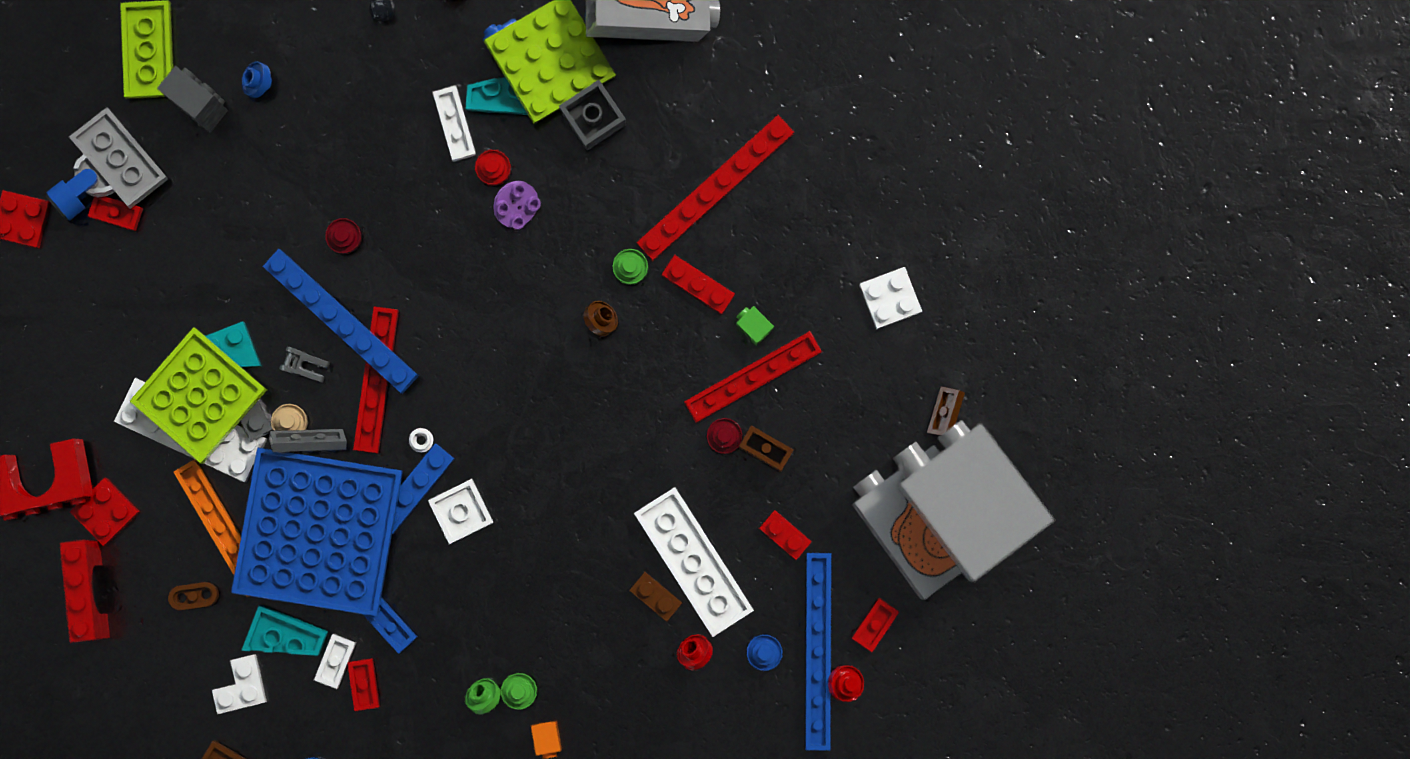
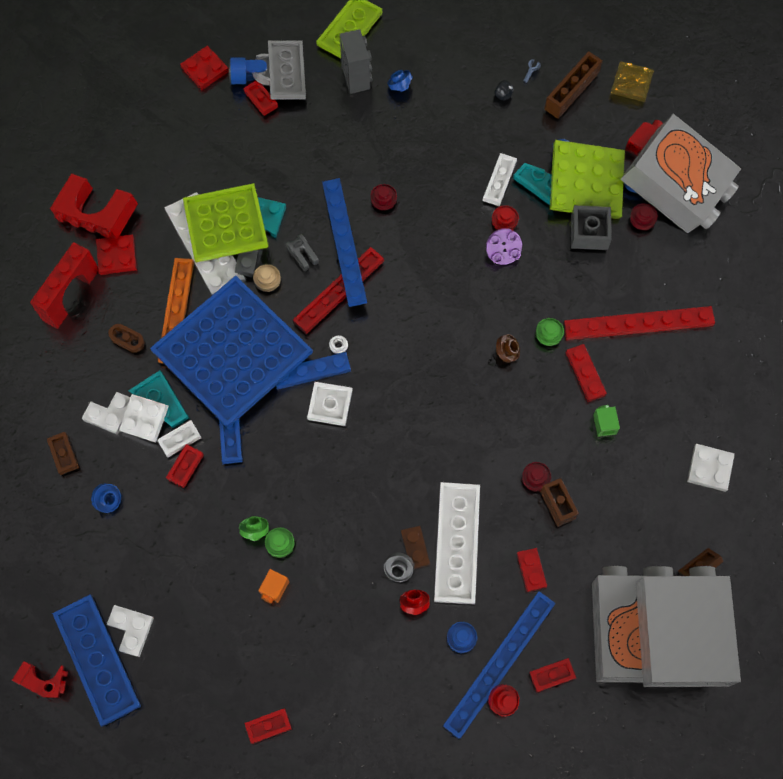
camera: 35 degrees right, 15 degrees down
dark grey plate [269,429,347,453] -> none
red tile [684,331,822,423] -> none
none -> white plate [119,394,169,443]
none -> dark grey plate [384,552,414,582]
none -> dark red plate [630,203,658,230]

